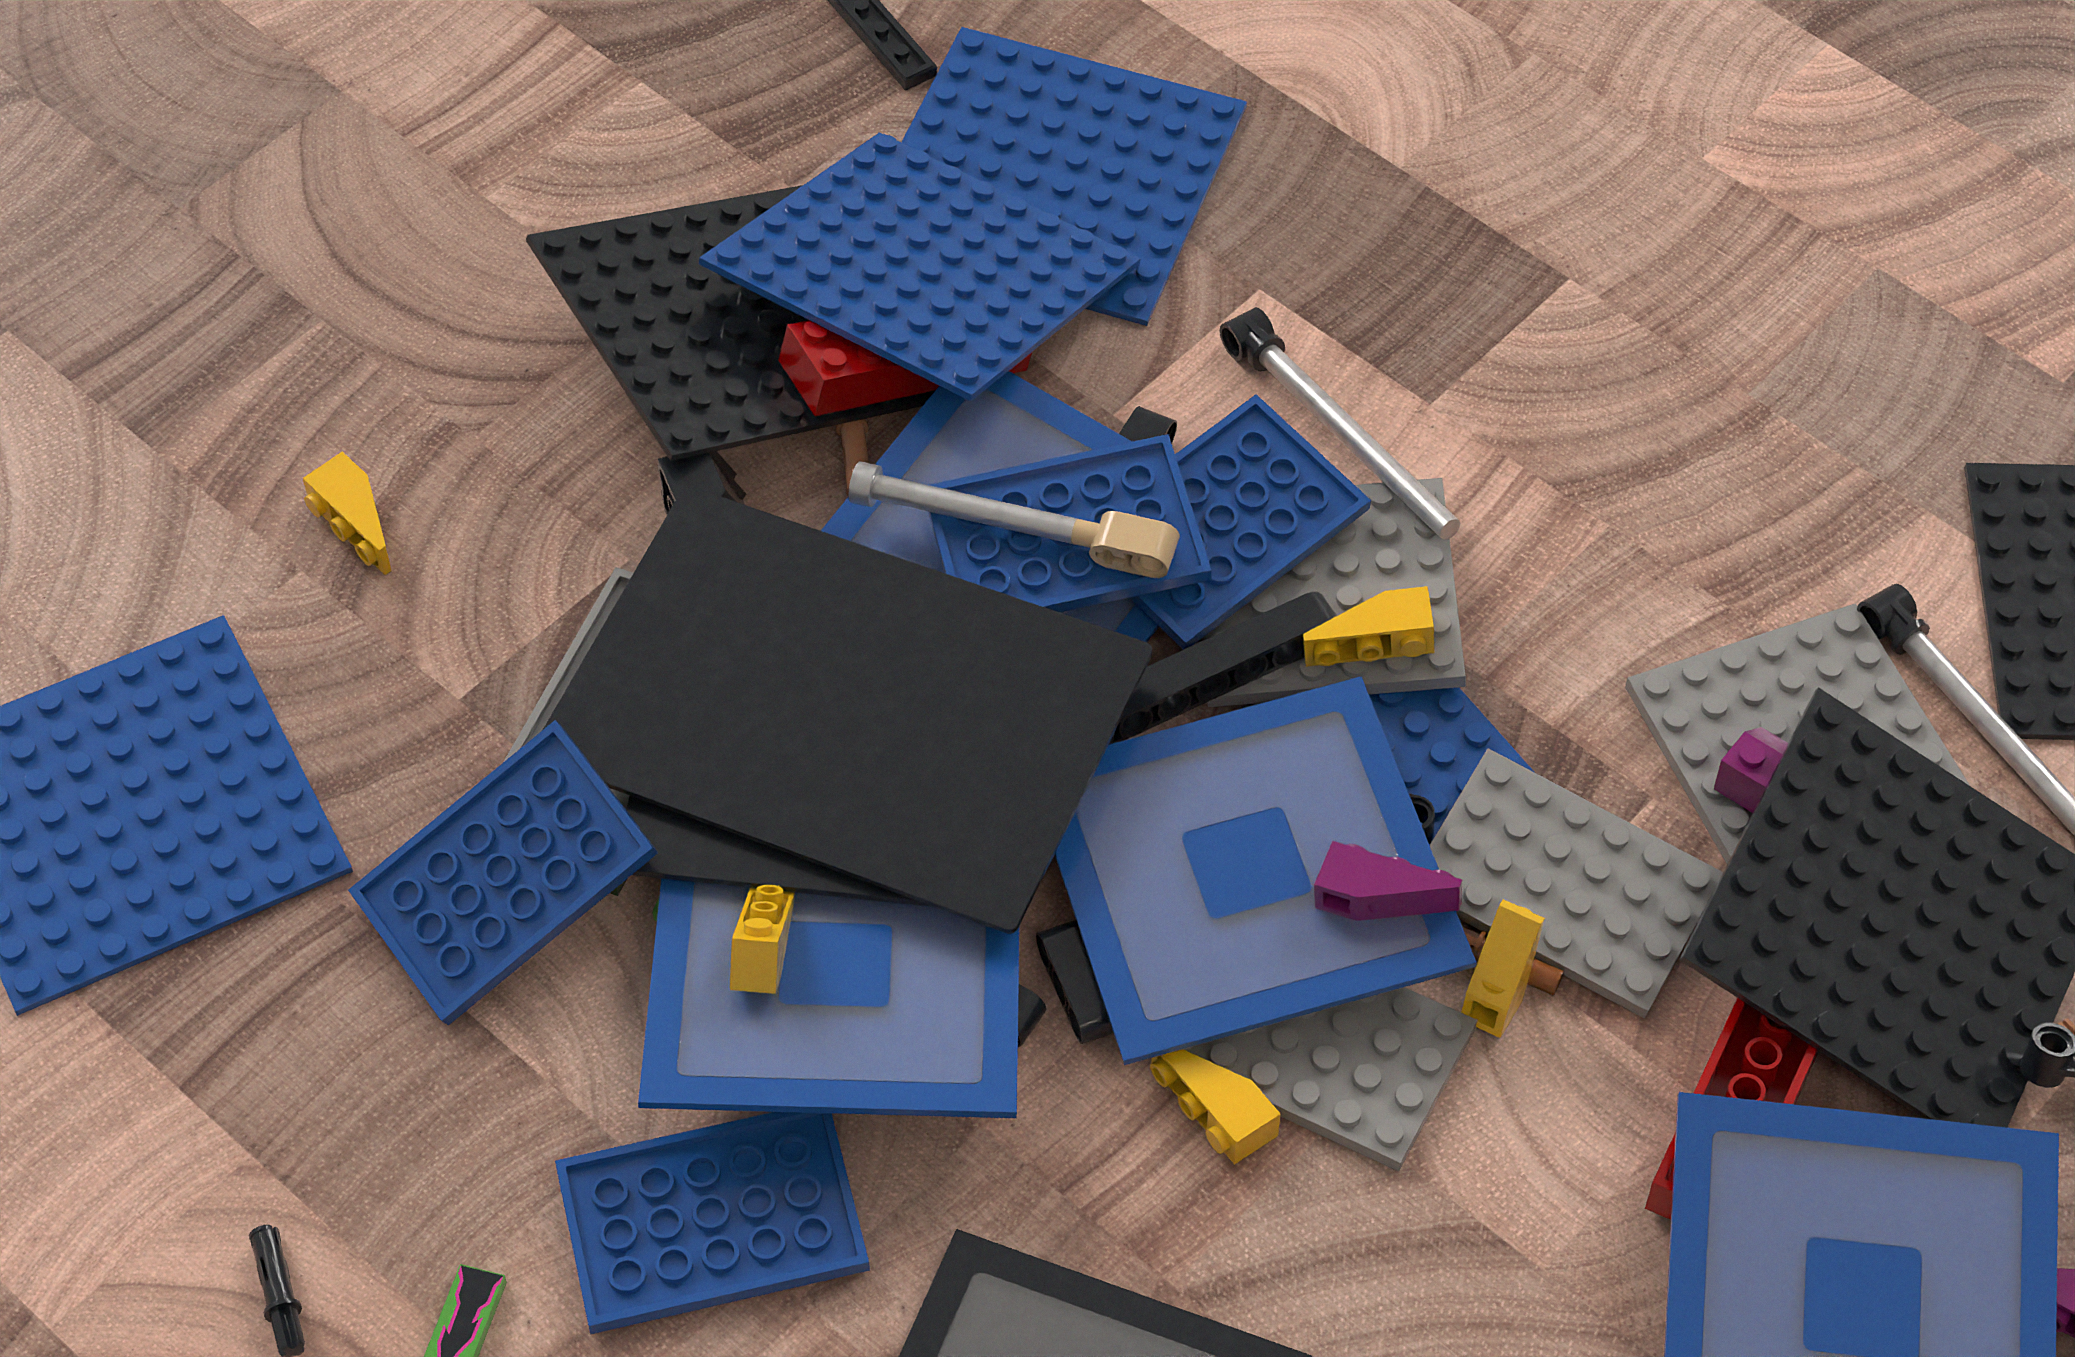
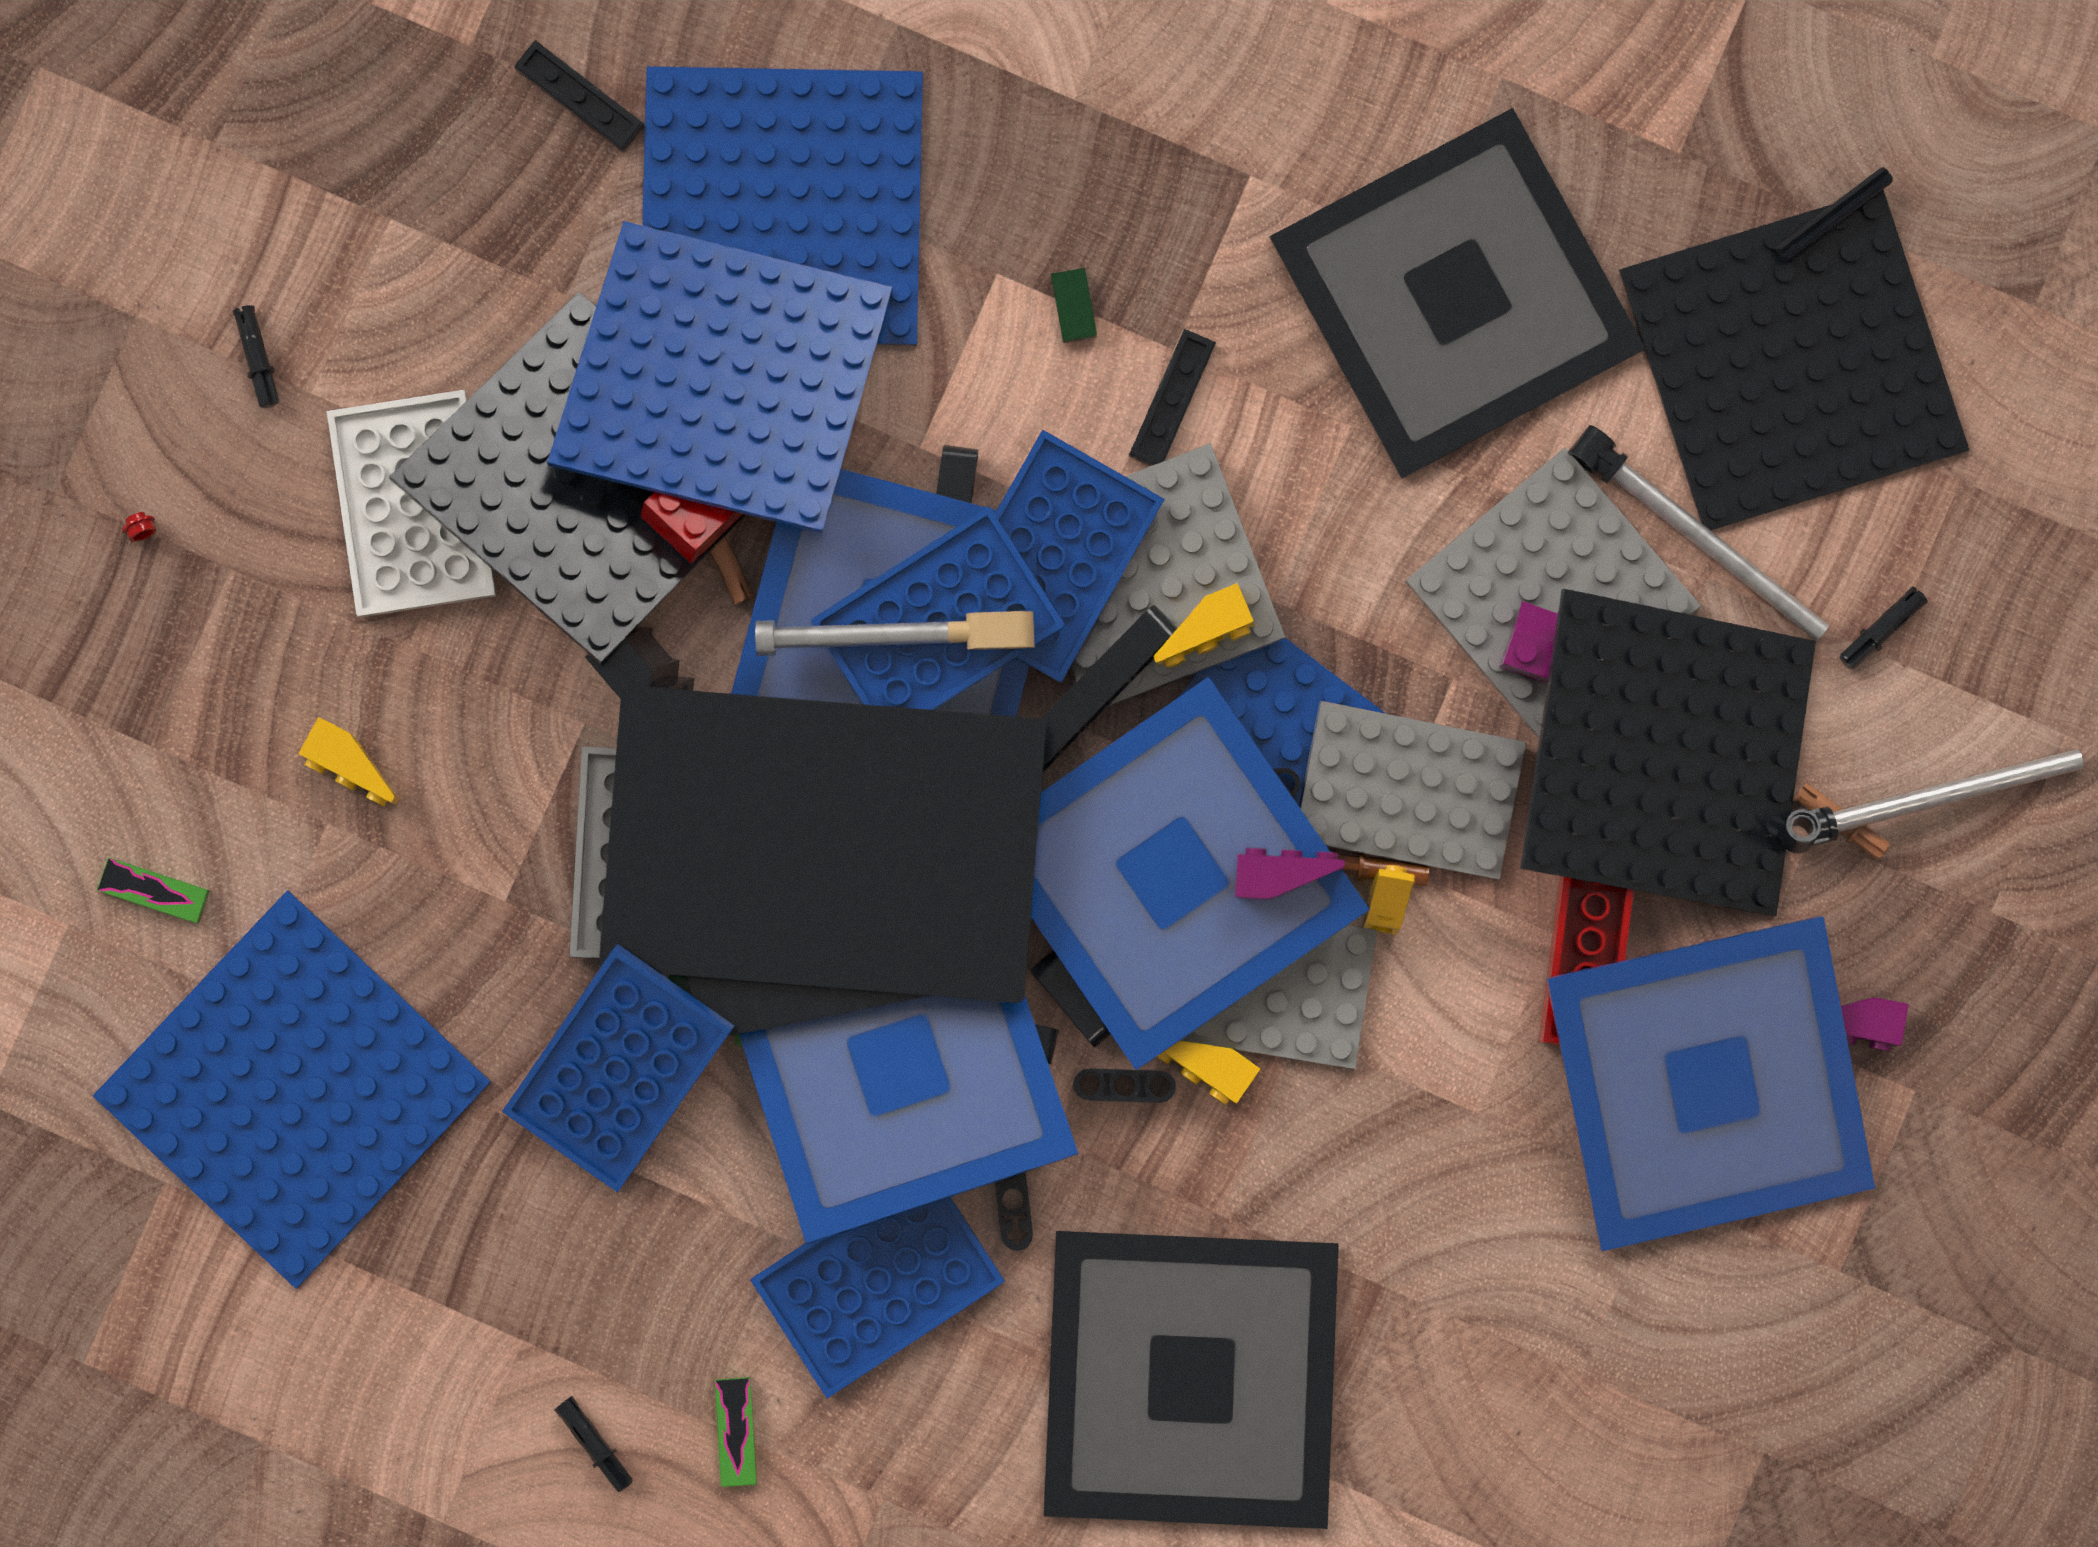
camera: 20 degrees left, 30 degrees up
yellow slope [730,885,795,994] -> none
flat silver piece [1219,307,1460,540] -> none
none -> tile [97,857,210,924]
none -> red plate [122,512,156,542]
none -> black axle [232,305,279,408]
none -> white plate [327,390,497,618]
none -> black beam [995,1172,1033,1251]
none -> dark green tile [1051,268,1097,343]
none -> black beam [1073,1068,1176,1103]
none -> black tile [1129,329,1216,466]
none -> baseplate [1269,108,1646,479]

